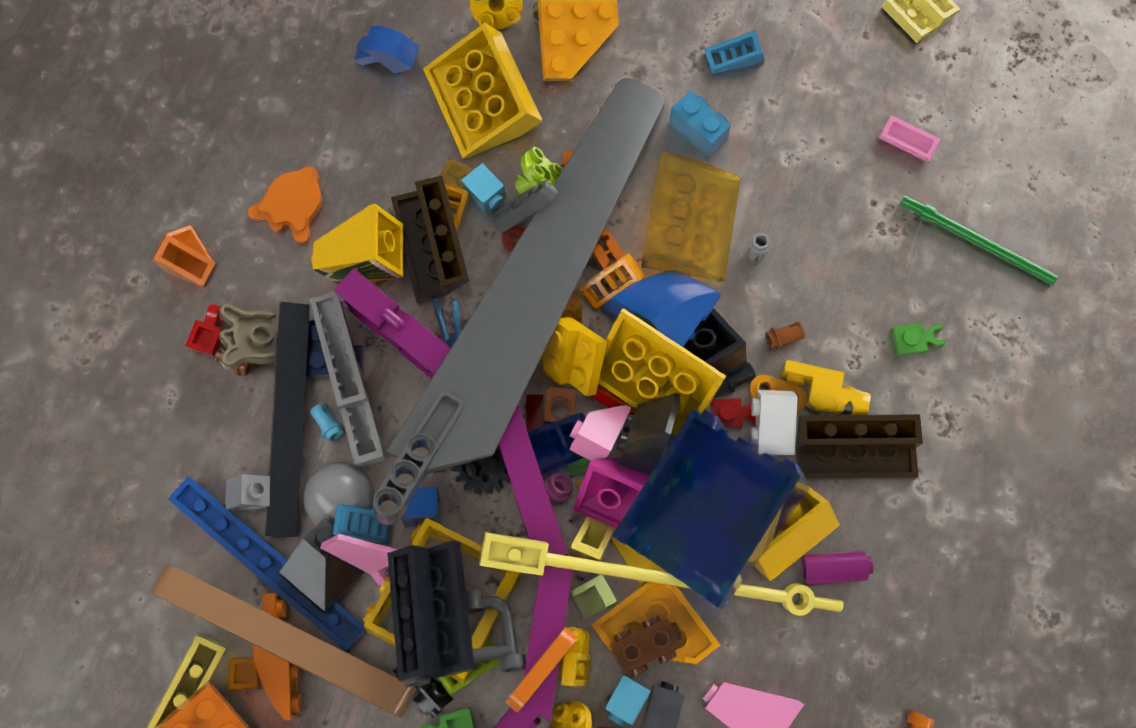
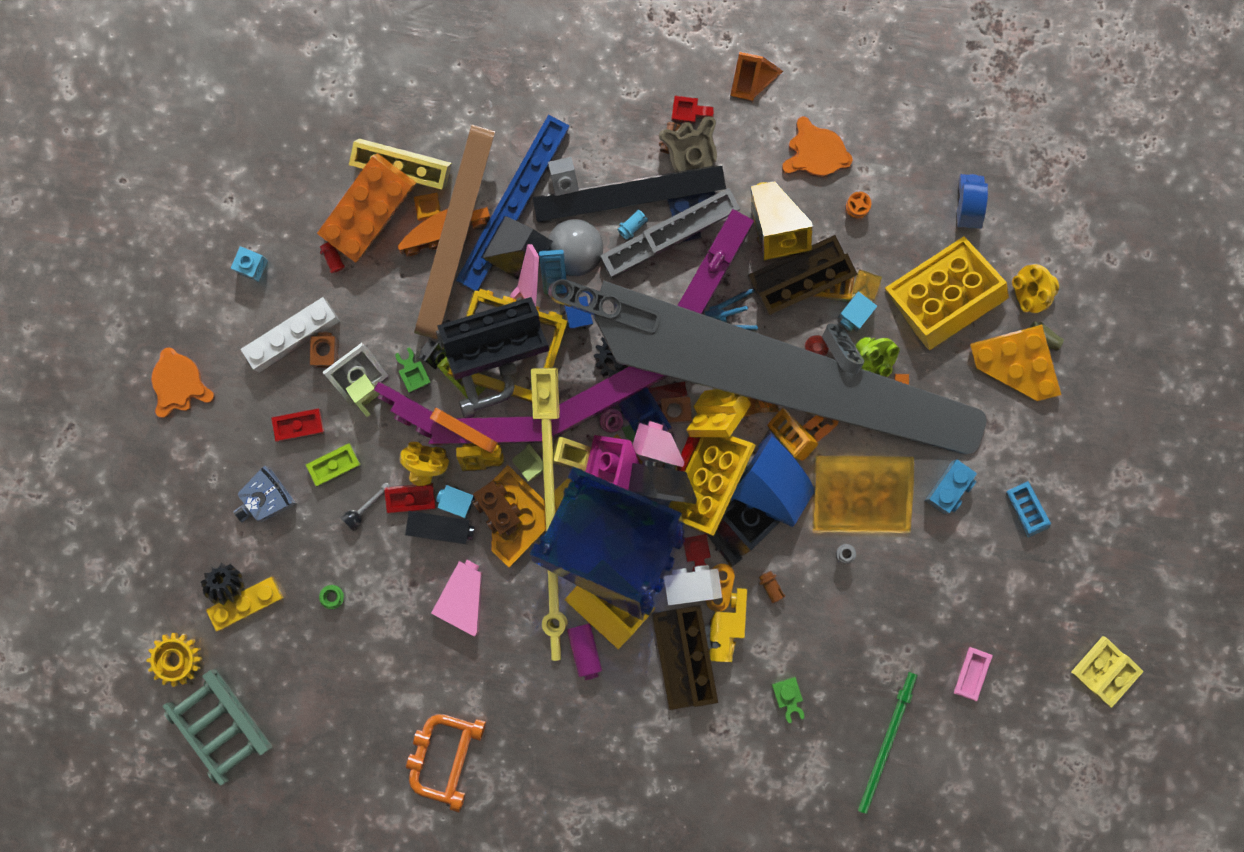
camera: 80 degrees right, 10 degrees up
none -> orange wheel [845,191,872,219]

